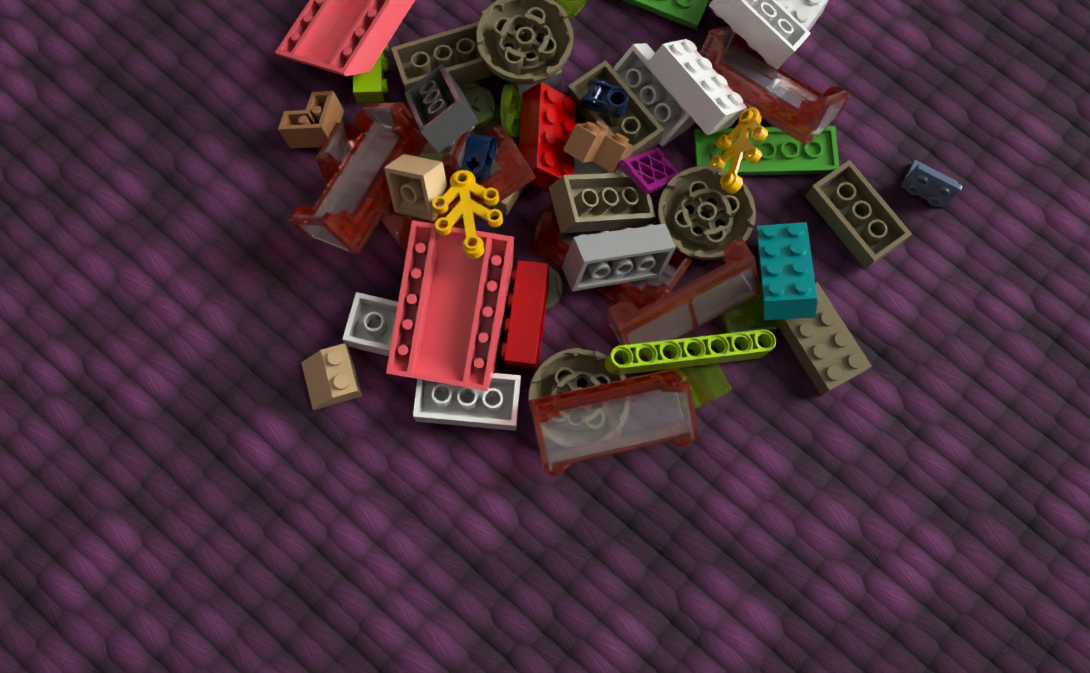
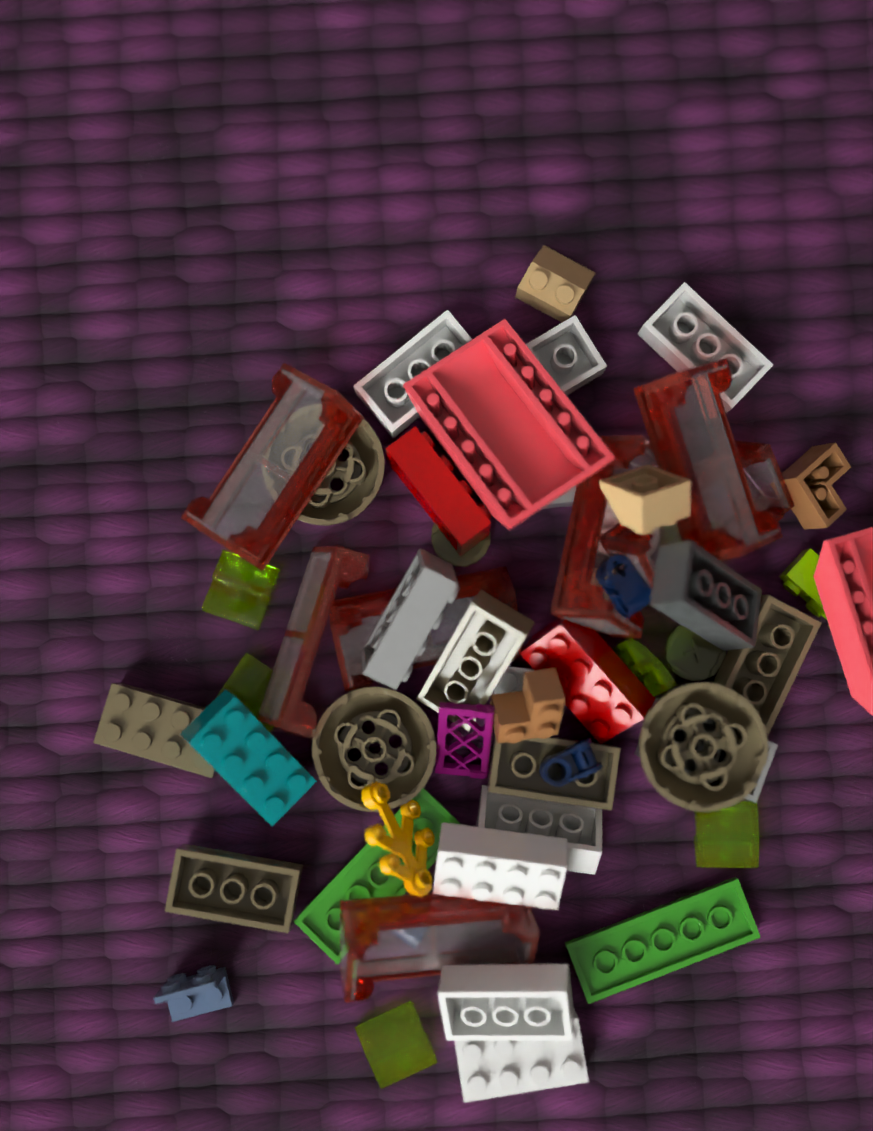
camera: 135 degrees right, 10 degrees up
yellow plant [432,170,503,259] -> none
lime beam [605,330,776,375] -> none
none -> clear neon green slope [355,1001,438,1089]
none -> white brick [638,282,773,415]

